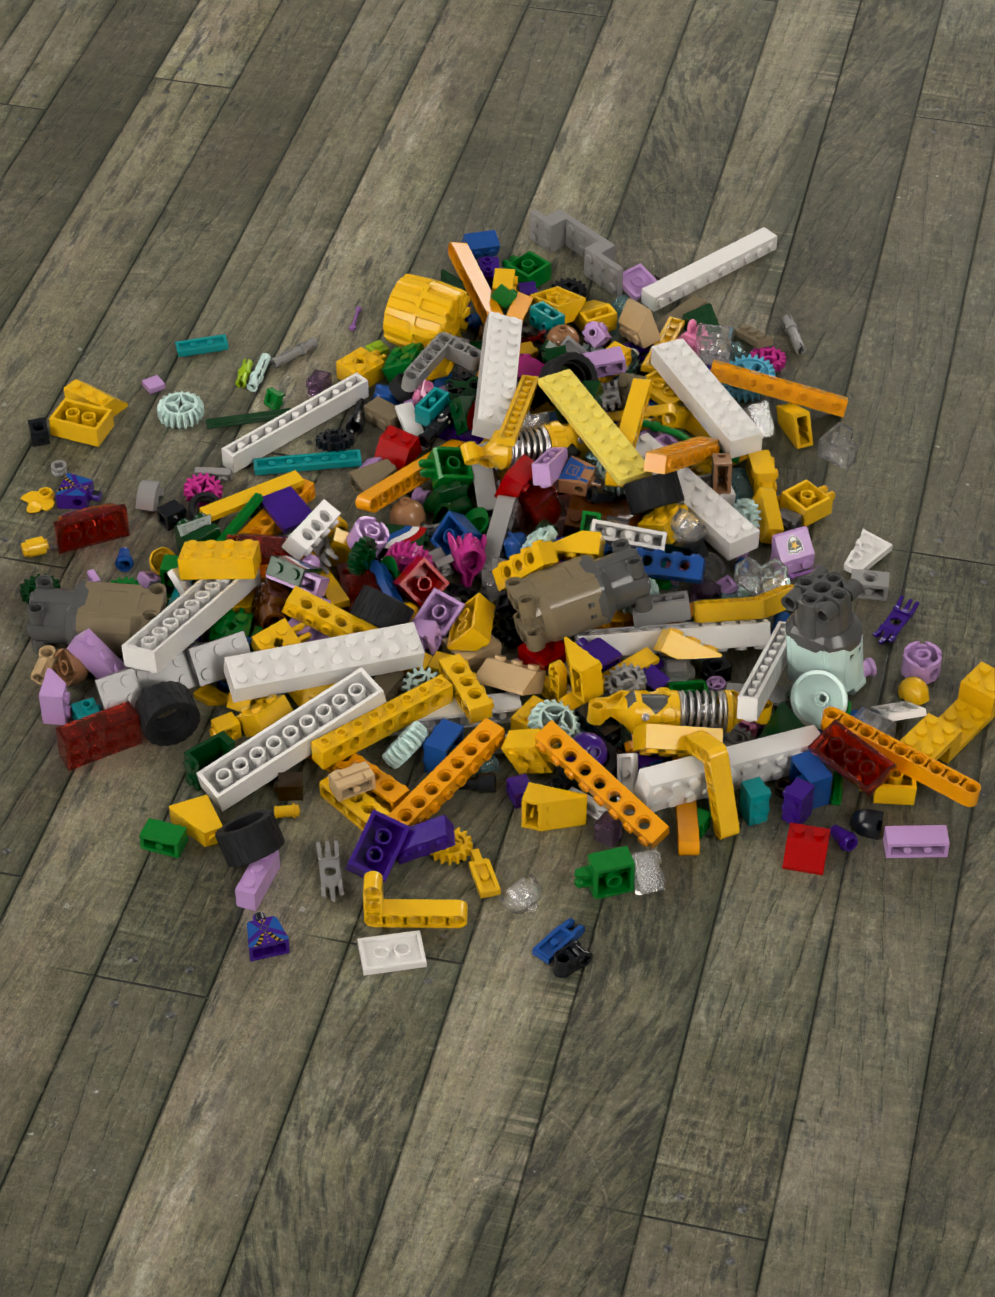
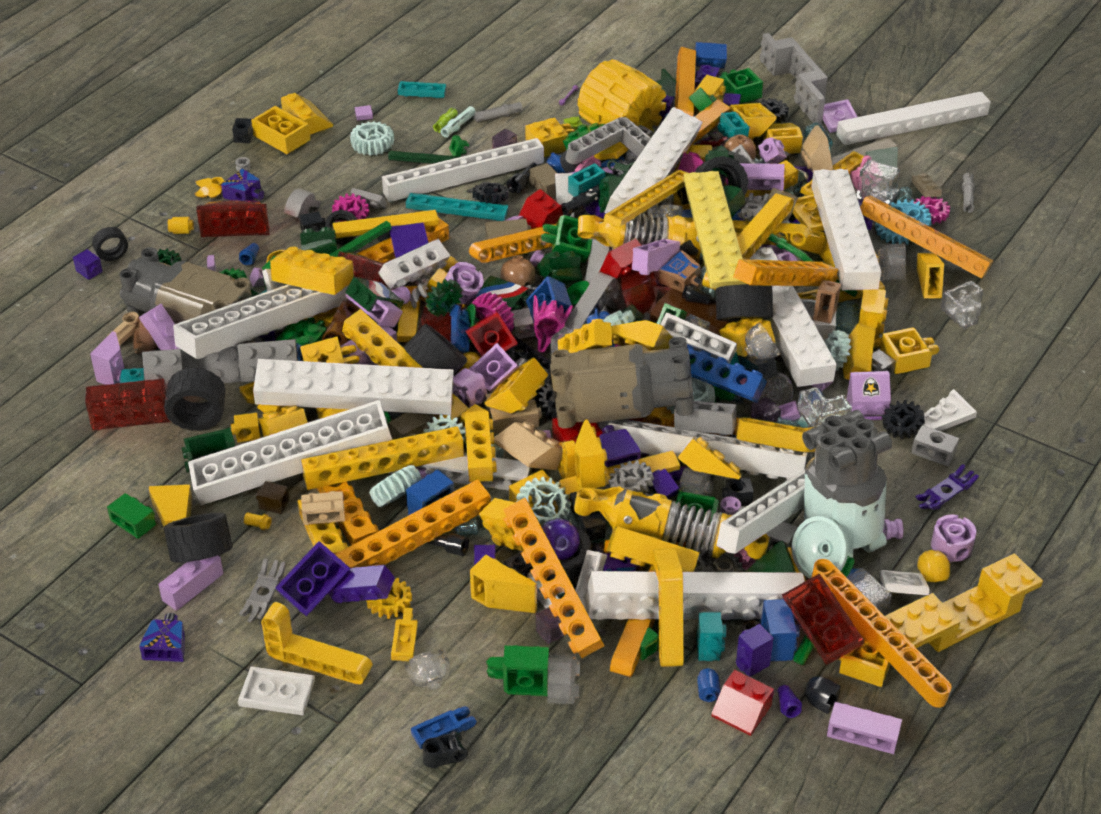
camera: 20 degrees right, 0 degrees up
none -> blue brick [697,668,721,702]
none -> black gear [882,400,925,439]

